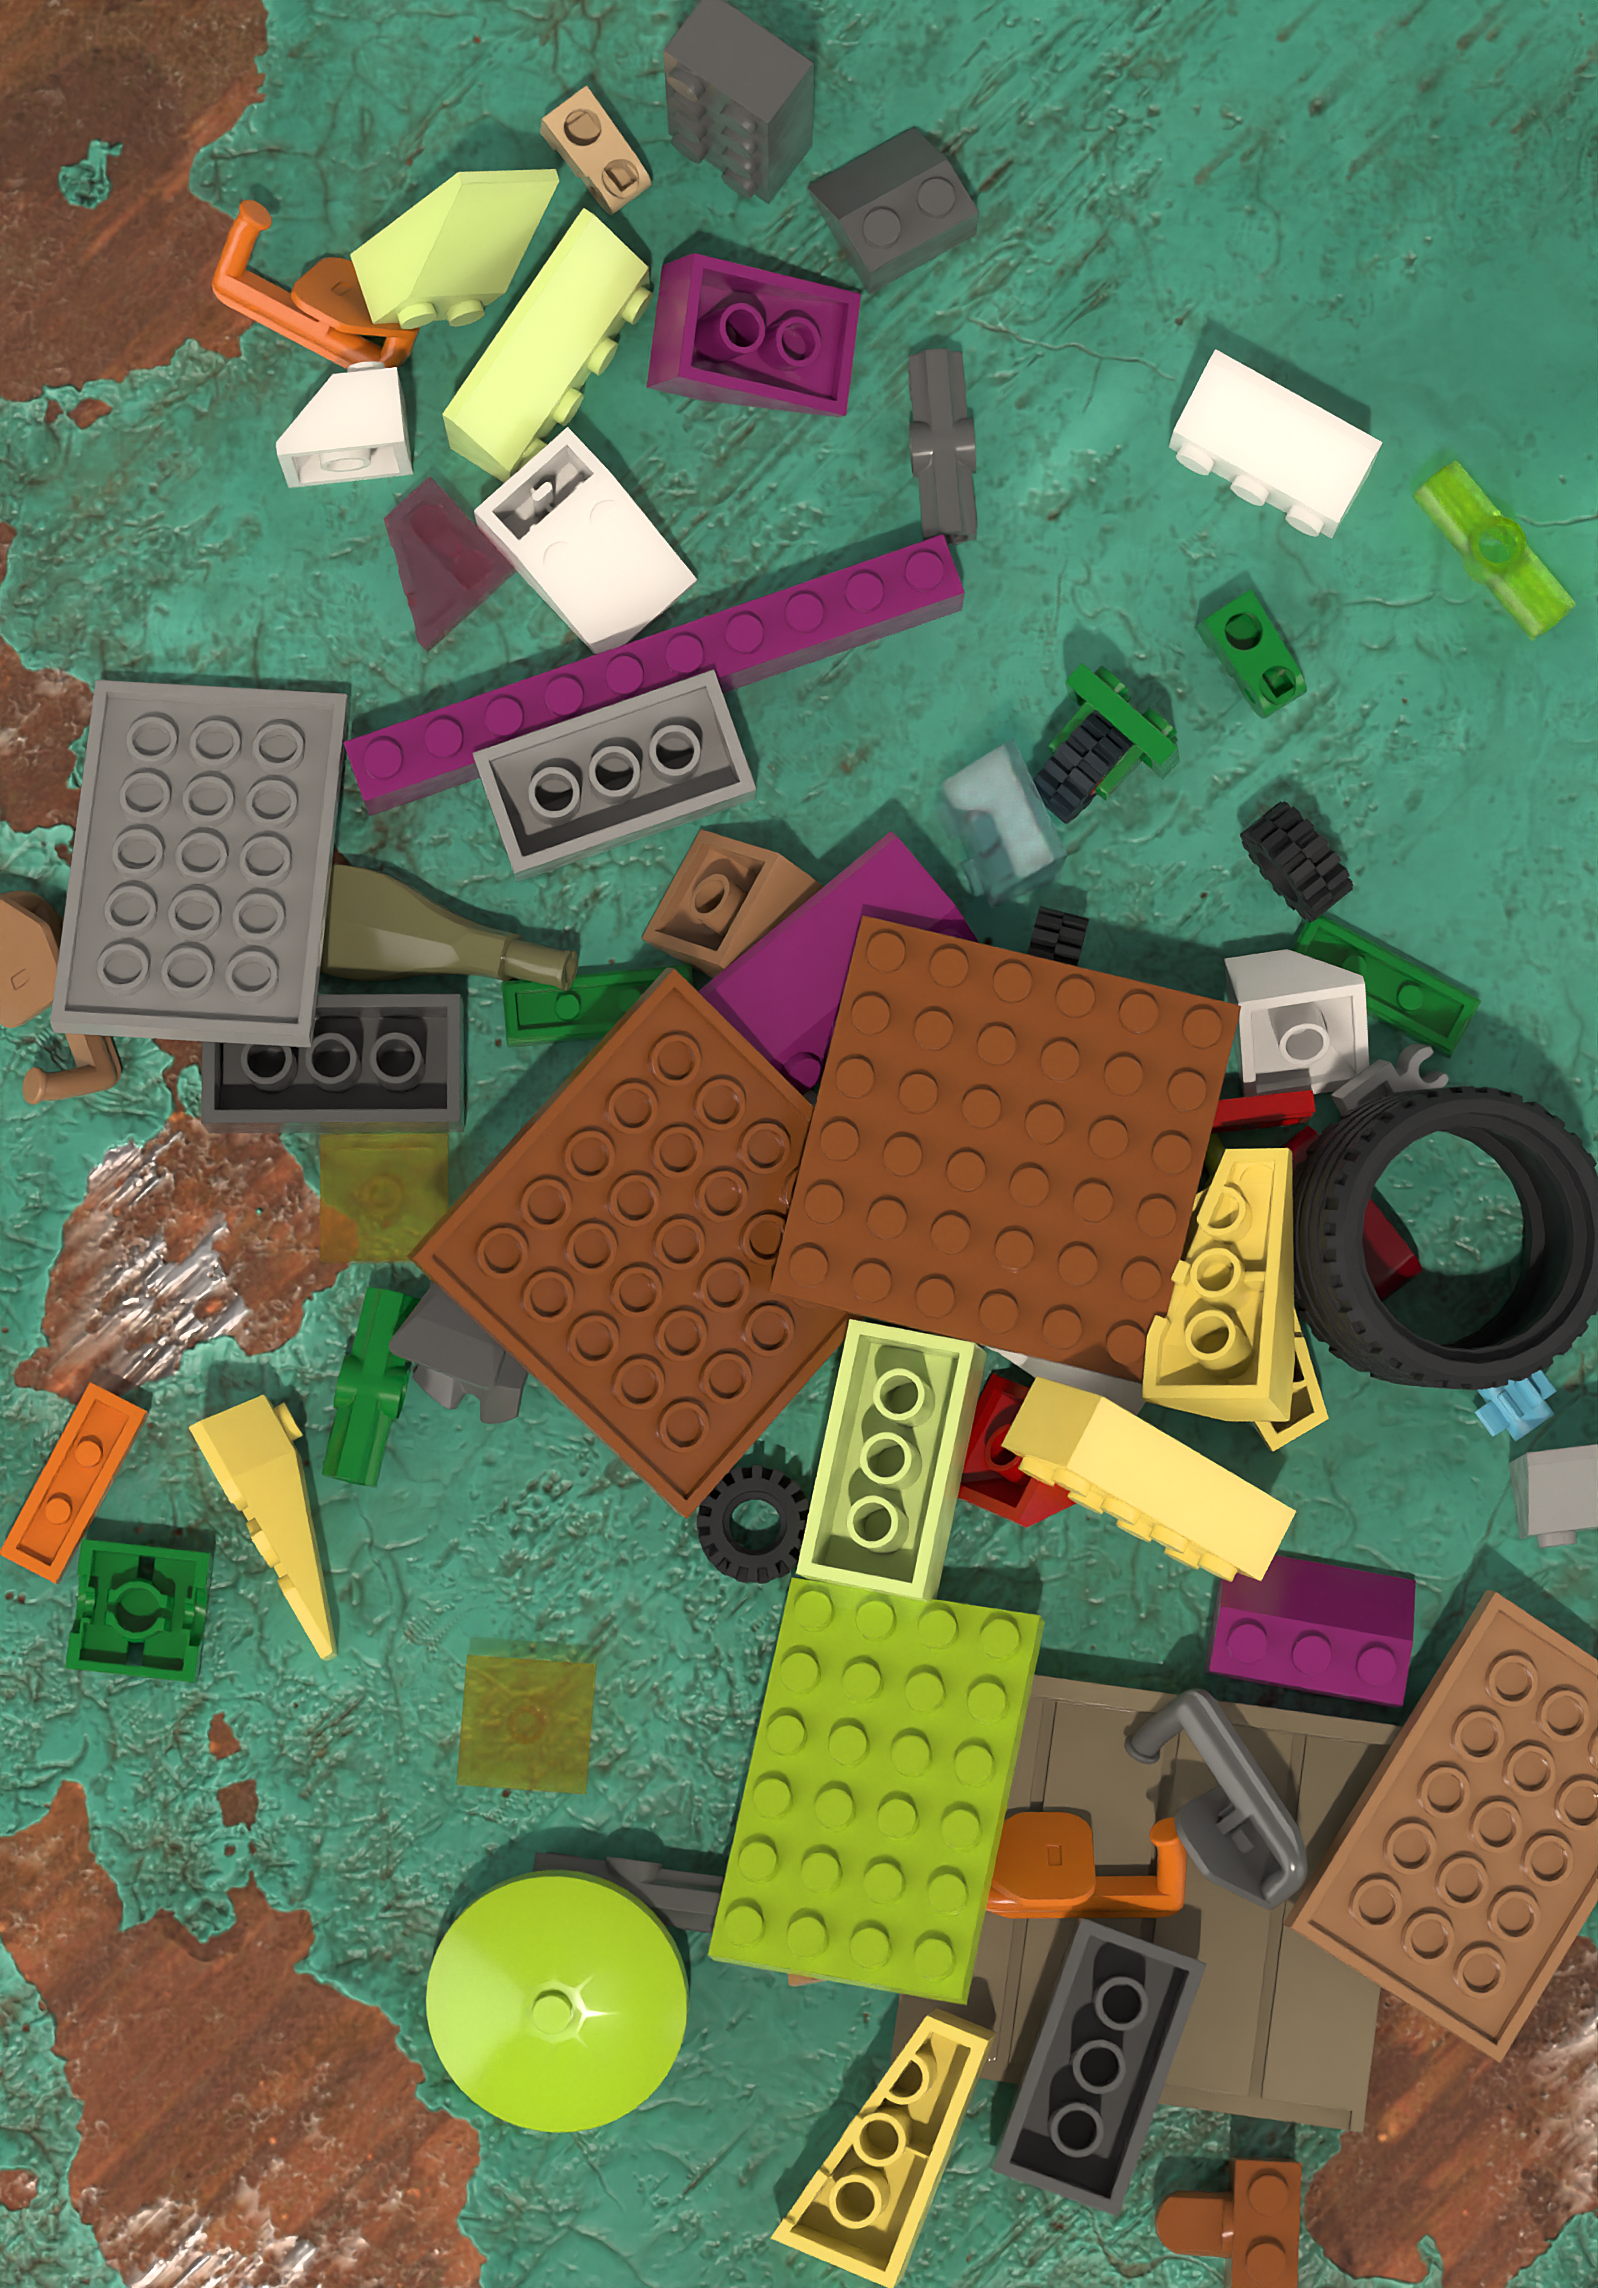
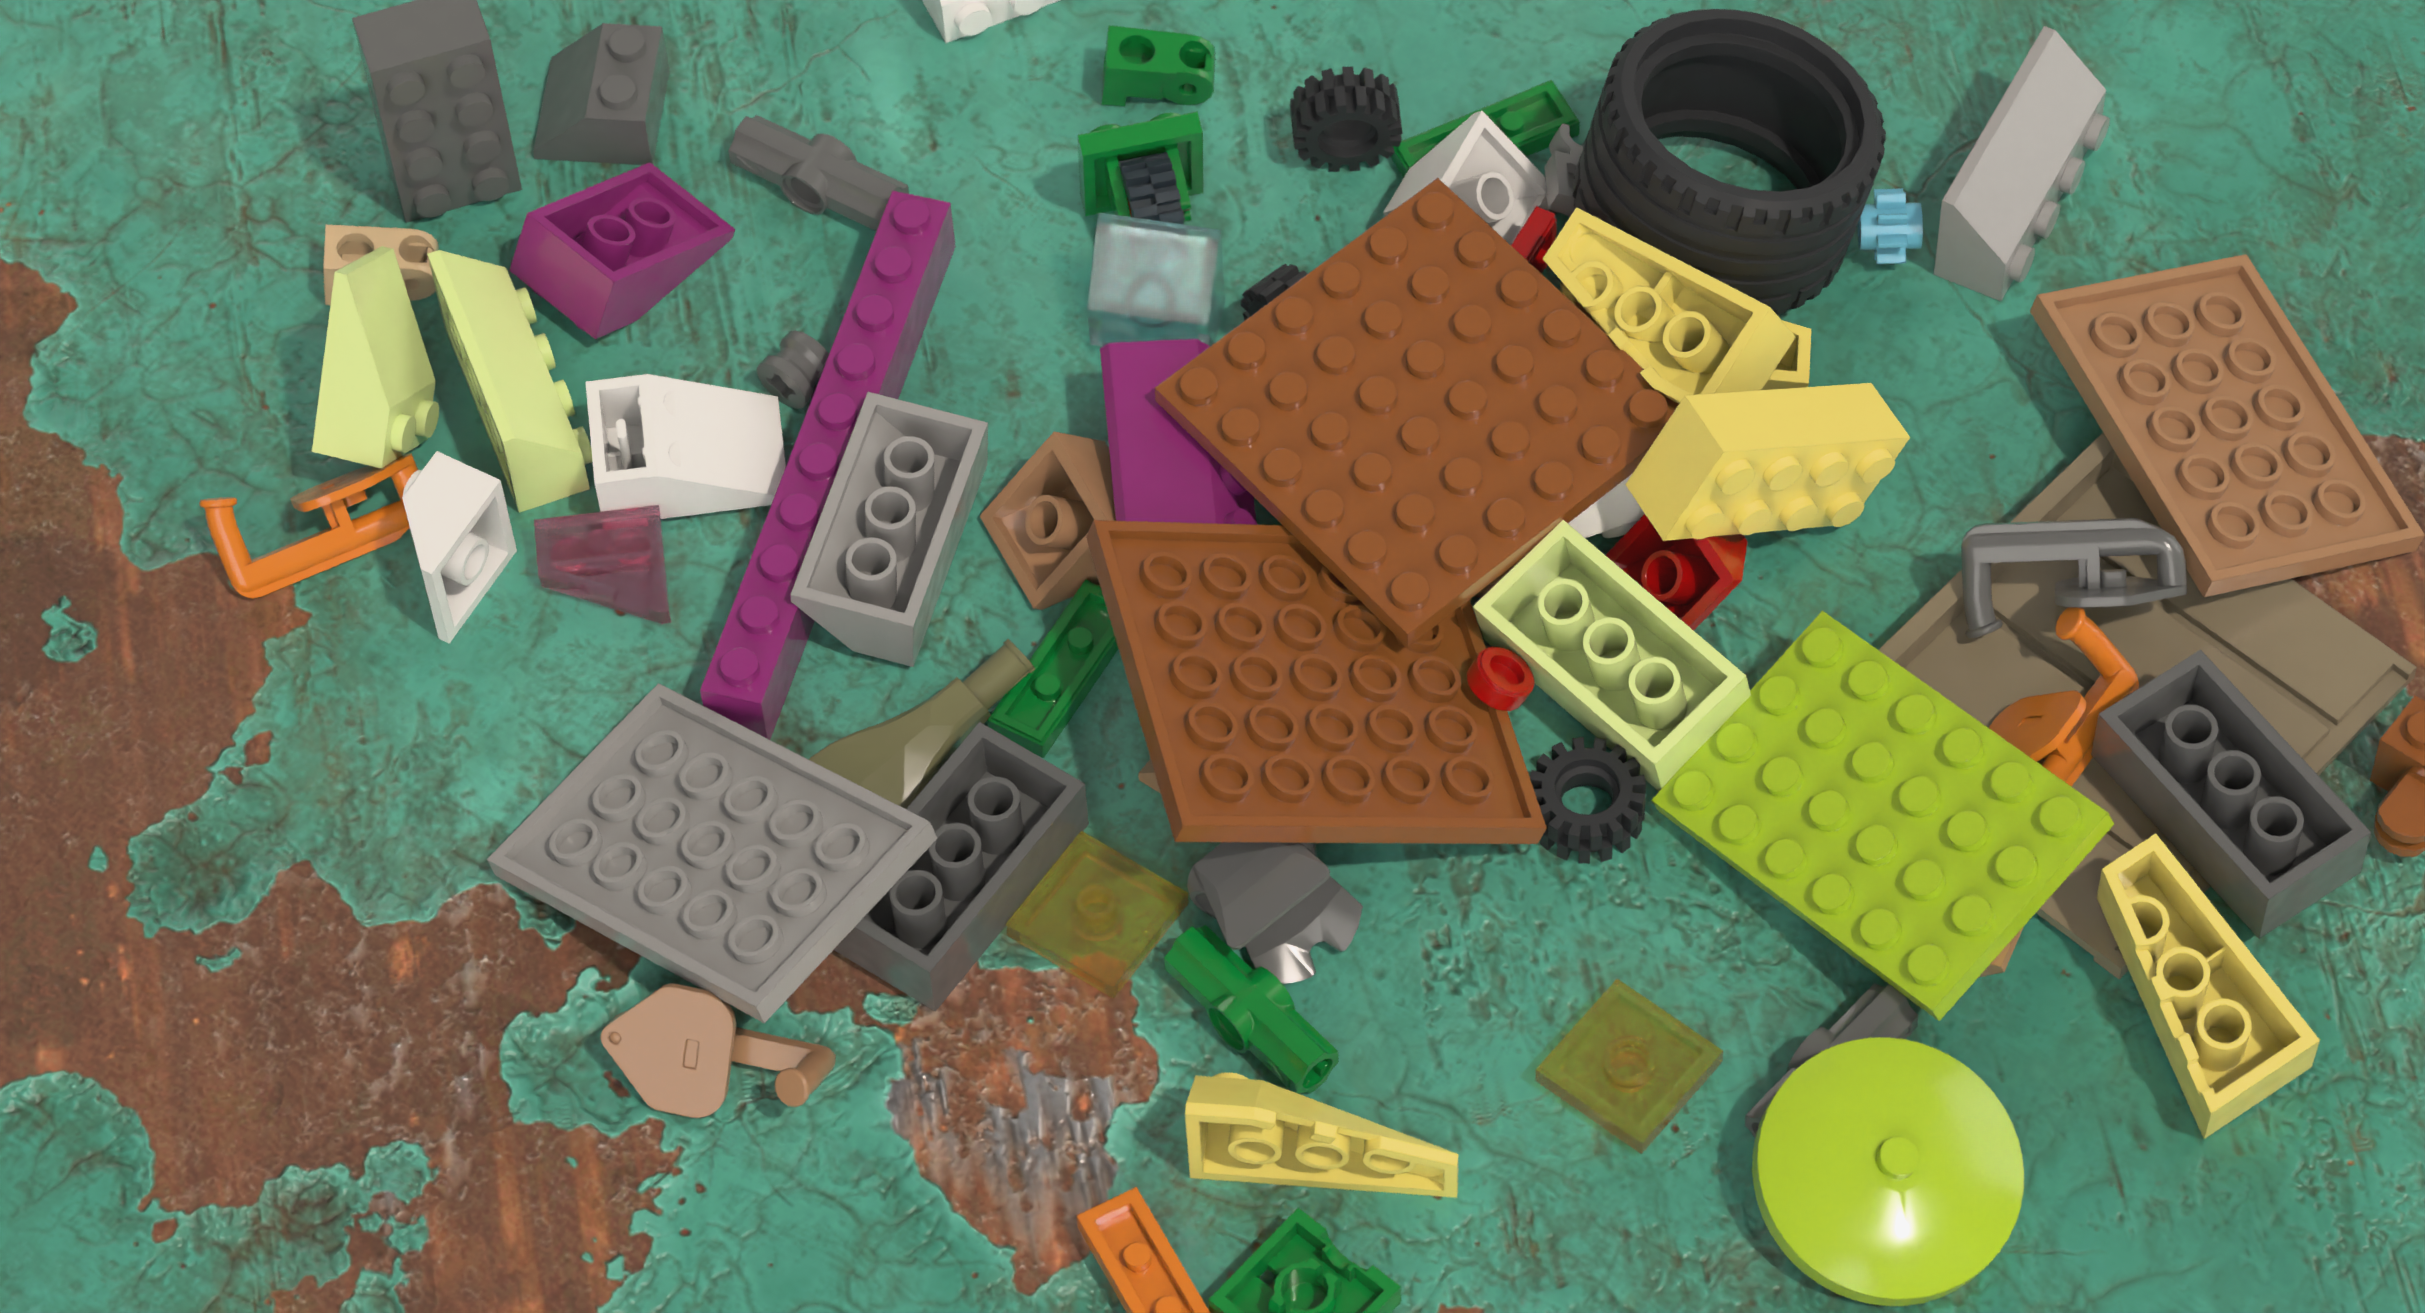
camera: 50 degrees left, 25 degrees down
magenta slope [1203,1555,1416,1708] -> none
none -> dark grey wheel [757,330,829,409]
none -> red tile [1467,647,1535,711]

